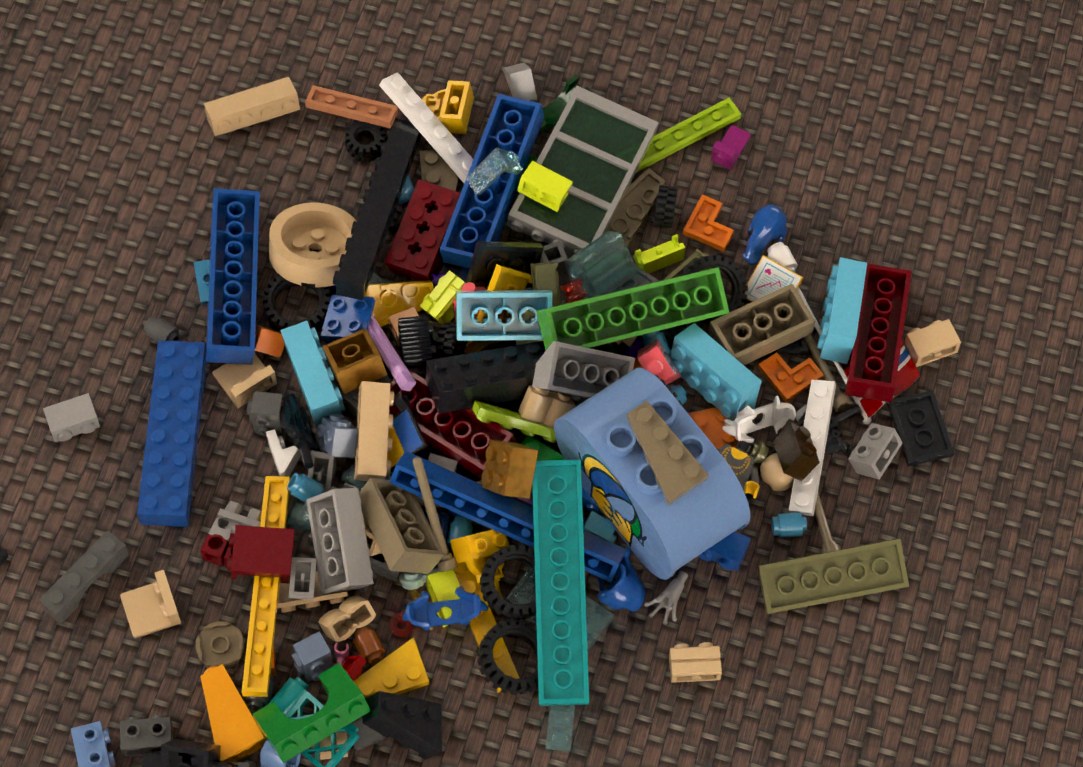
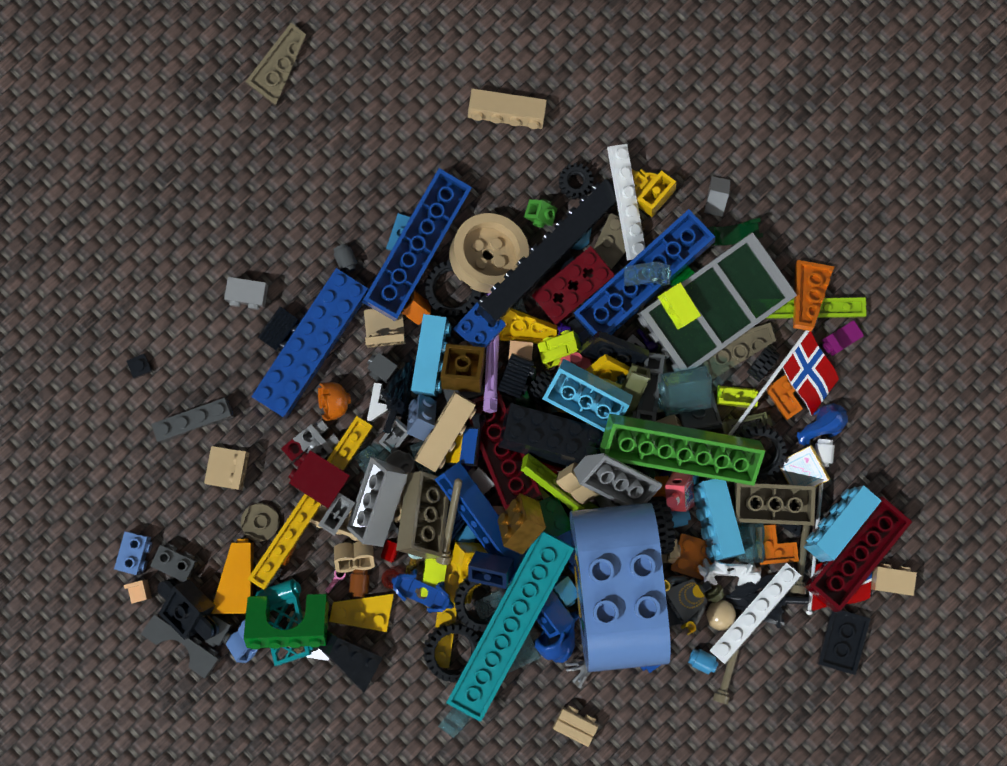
camera: 30 degrees right, 20 degrees up
dark azure brick [287,473,324,503] -> none
sand blue brick [292,631,333,682] -> none
nougat panel [305,85,399,129] -> none
red plate [341,655,367,680] -> none
clear red wheel [560,278,588,304] -> none
dark tan wing [626,401,709,506] -> none
olive plate [757,538,909,614] -> none
dark brown brick [773,419,820,482] -> none
light grey brick [848,423,903,480] -> none
none -> black brick [257,307,300,352]
none -> orange cylinder [318,382,351,421]
none -> red slope [381,540,398,563]
none -> dark blue brick [468,551,514,589]
none -> bright green brick [524,199,558,228]
none -> flag [728,330,839,436]
none -> clear light blue brick [735,523,765,563]
none -> orange wing [793,260,835,331]

